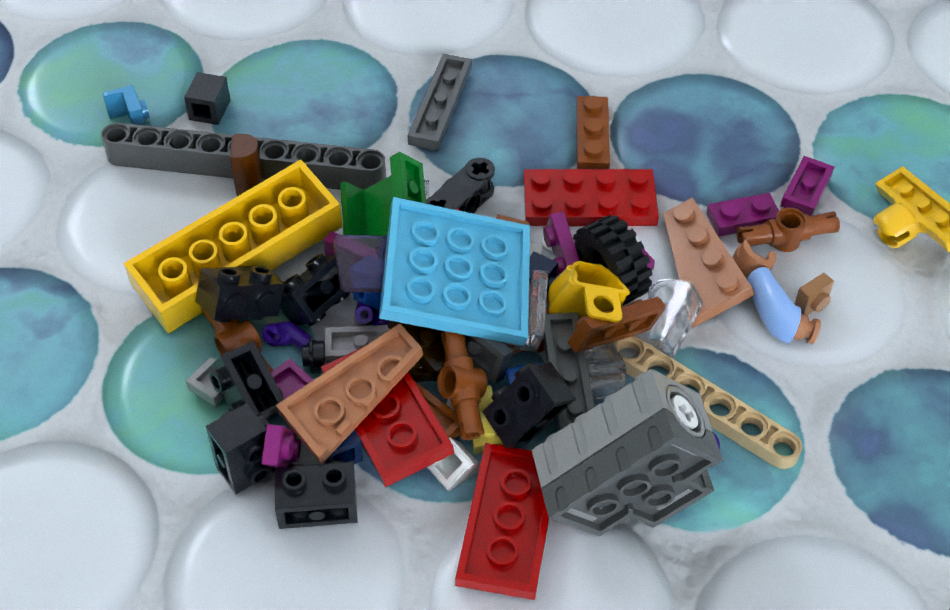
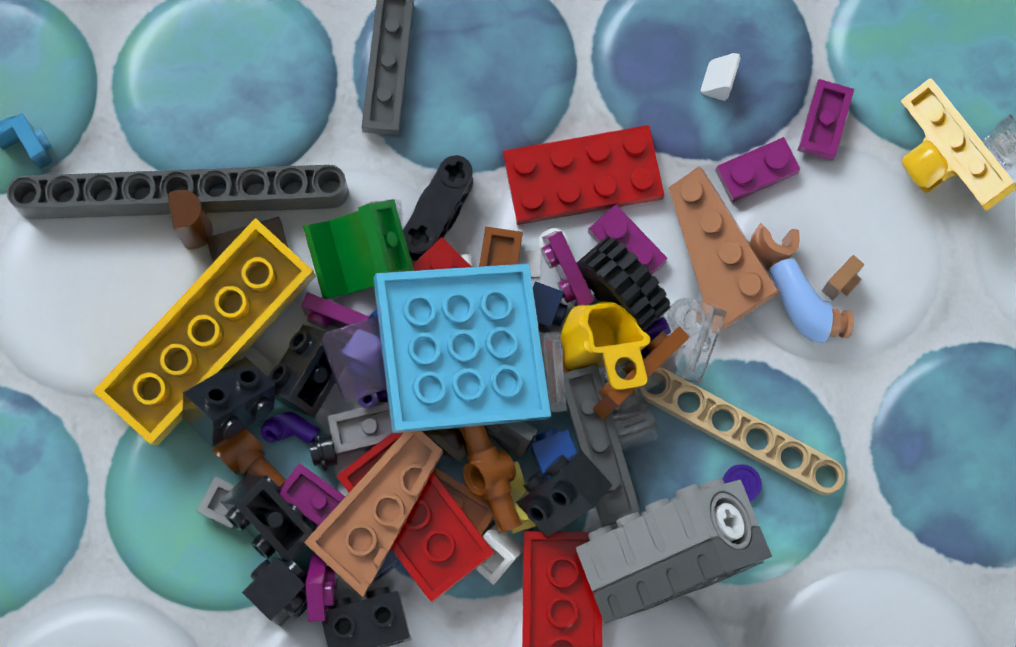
camera: 10 degrees left, 25 degrees up
black brick [184,72,231,125] -> none
dark orange plate [576,96,610,169] -> none
dark orange pin [736,208,840,252] -> none
none -> white slope [701,53,741,101]

